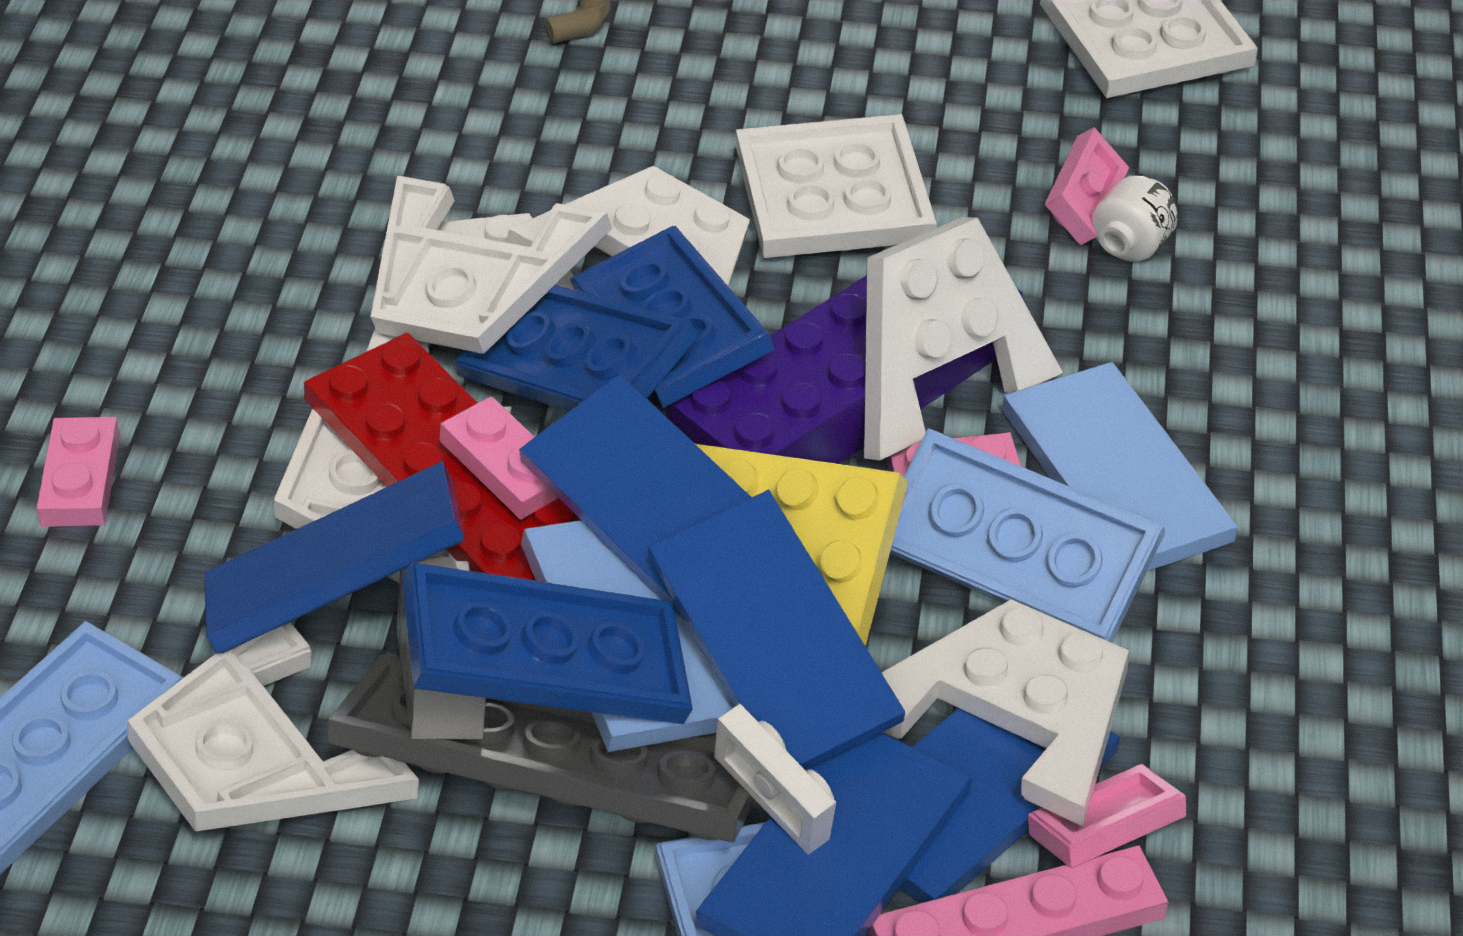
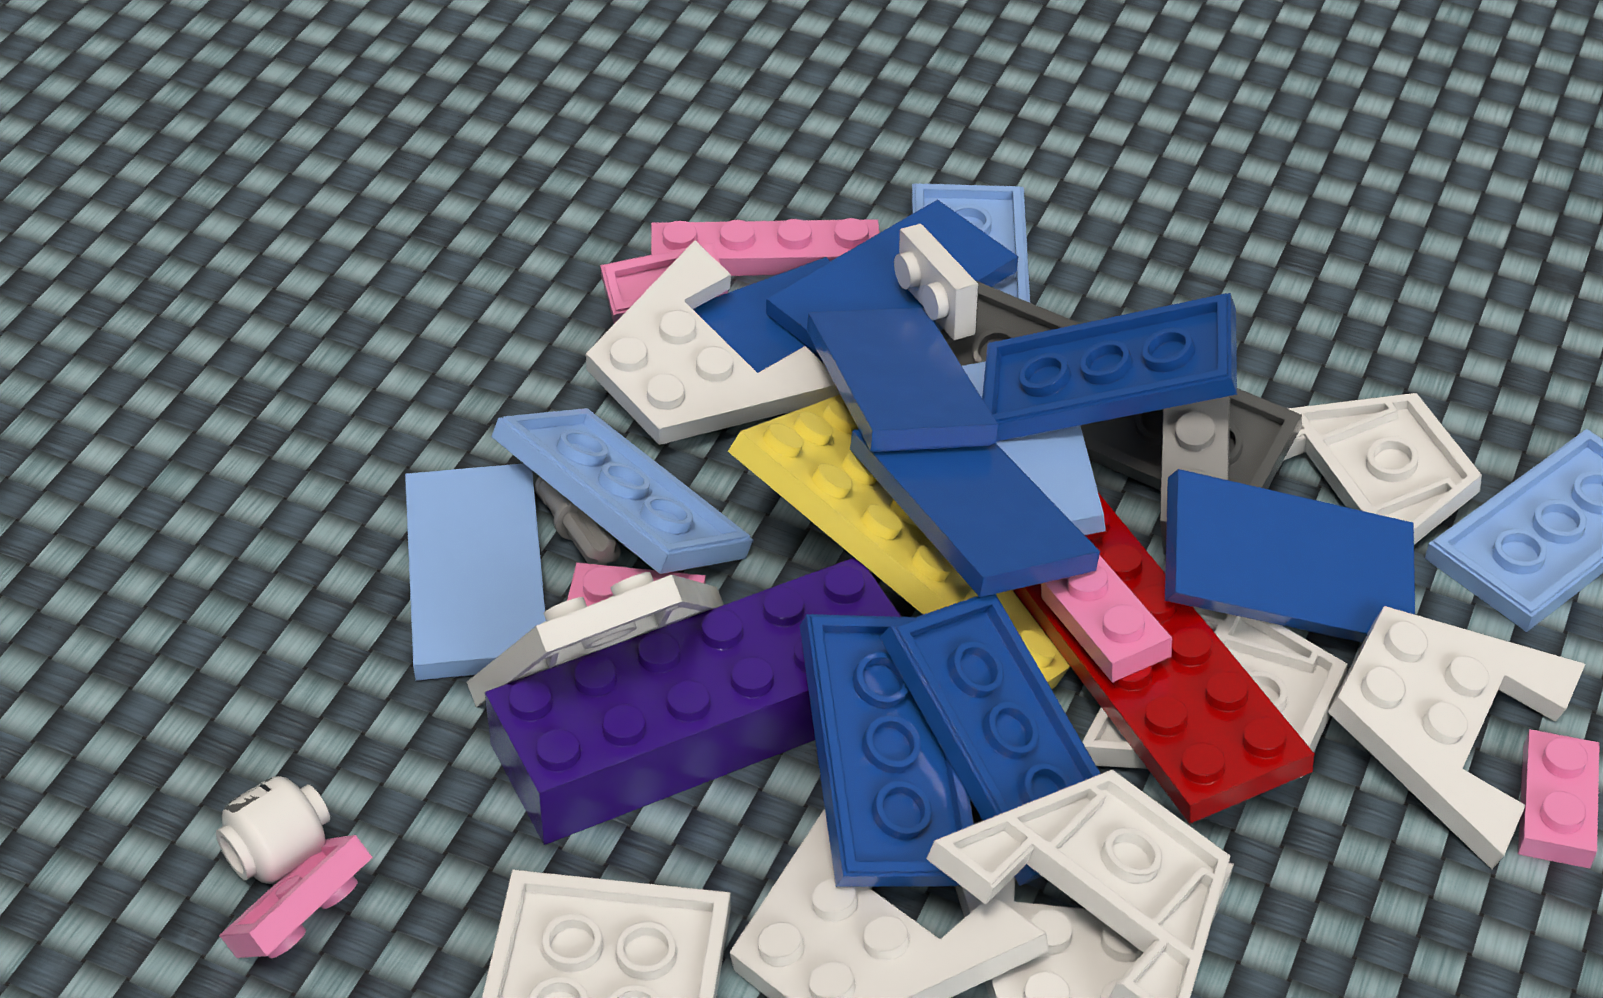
camera: 165 degrees left, 0 degrees up
none -> white wing [1328,606,1585,869]

